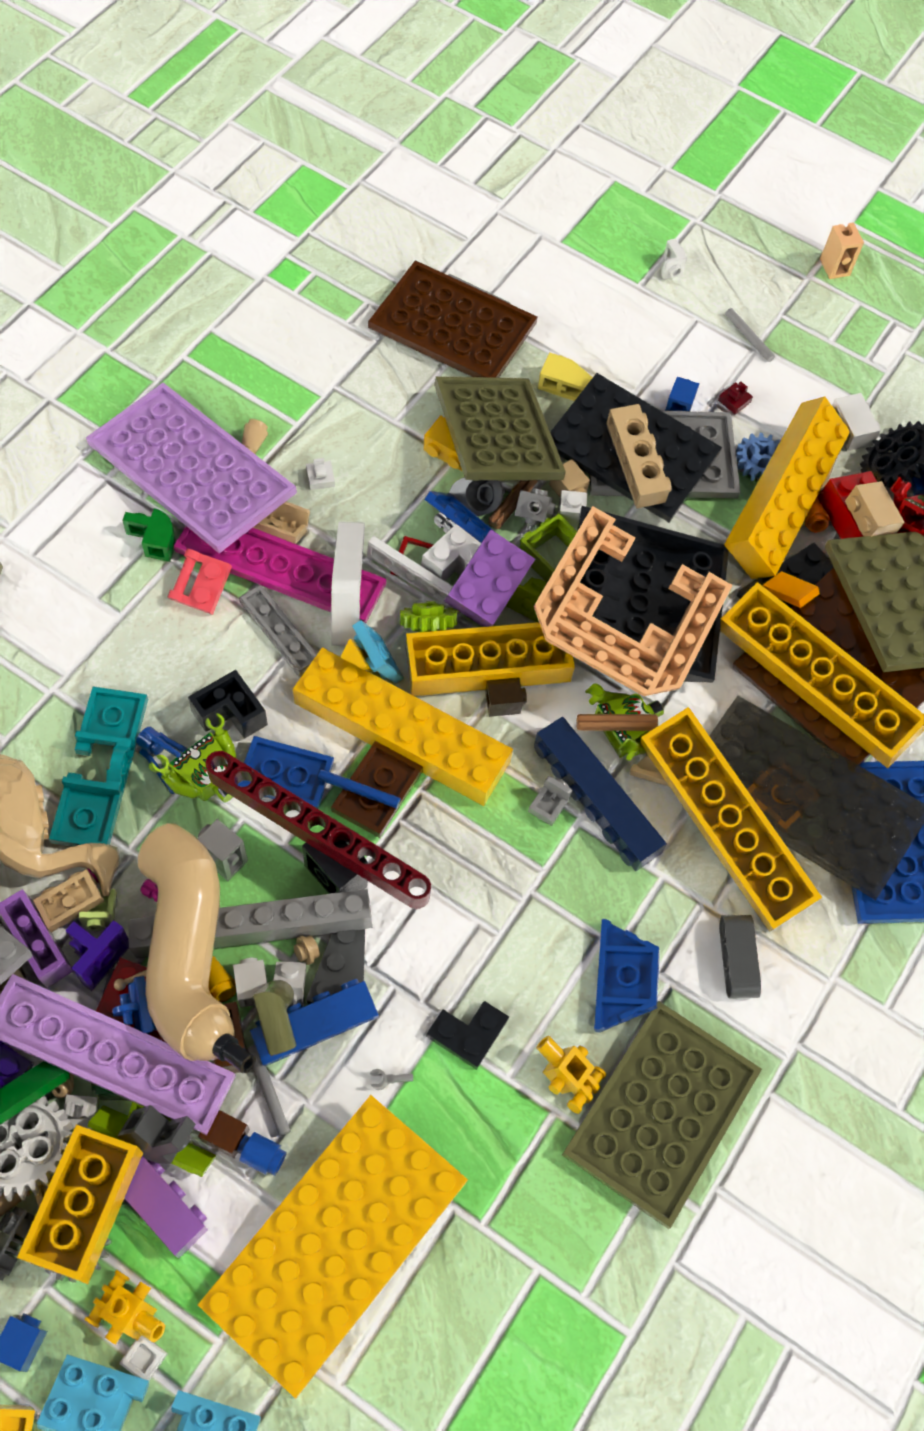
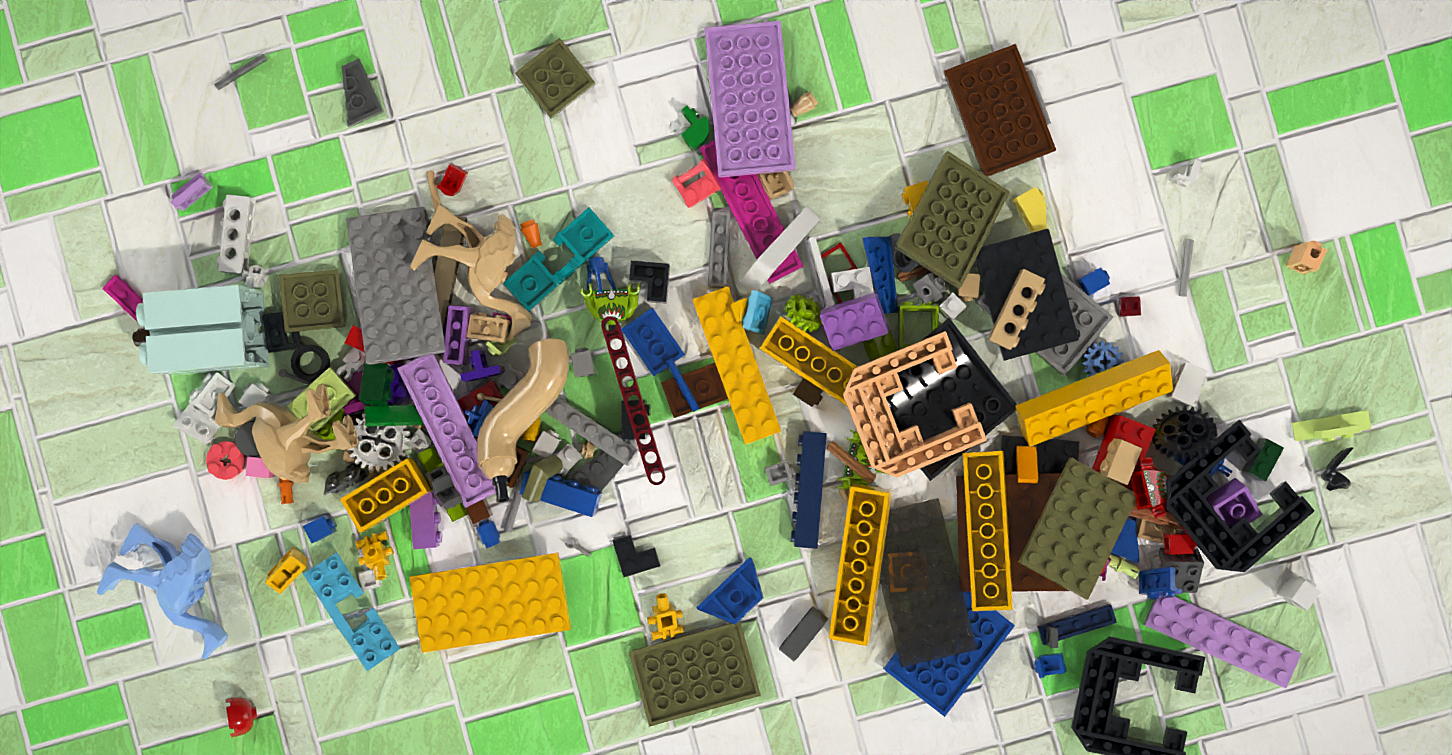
camera: 45 degrees right, 25 degrees up
white tile [306,458,335,490] -> none
none -> orange cone [520,219,543,249]

